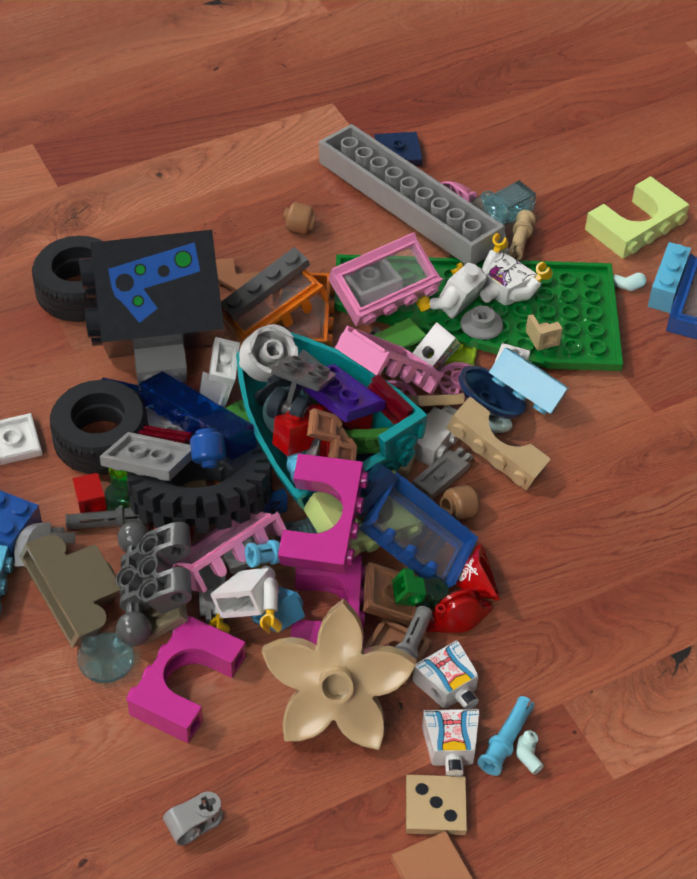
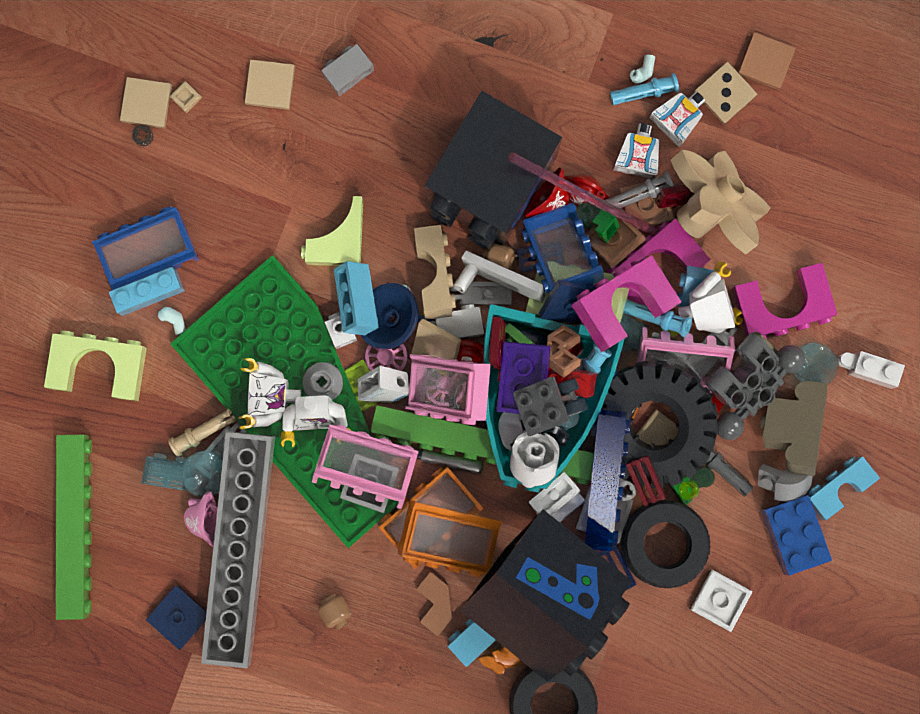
camera: 130 degrees left, 35 degrees up
red panel [72,473,107,513] -> none
light grey plate [100,432,192,481] -> none
light grey piece [163,791,223,846] -> none
blue head [190,428,226,469] -> none
dark grey plate [221,247,310,321] -> none
tan panel [526,314,562,351] -> none
none -> bright green brick [56,435,92,620]
none -> yellowish green arch [301,196,363,266]
none -> black brick [424,91,562,250]
none -> white piece [453,251,546,303]
none -> clear pink piece [508,152,658,236]
none -> white brick [837,351,905,389]

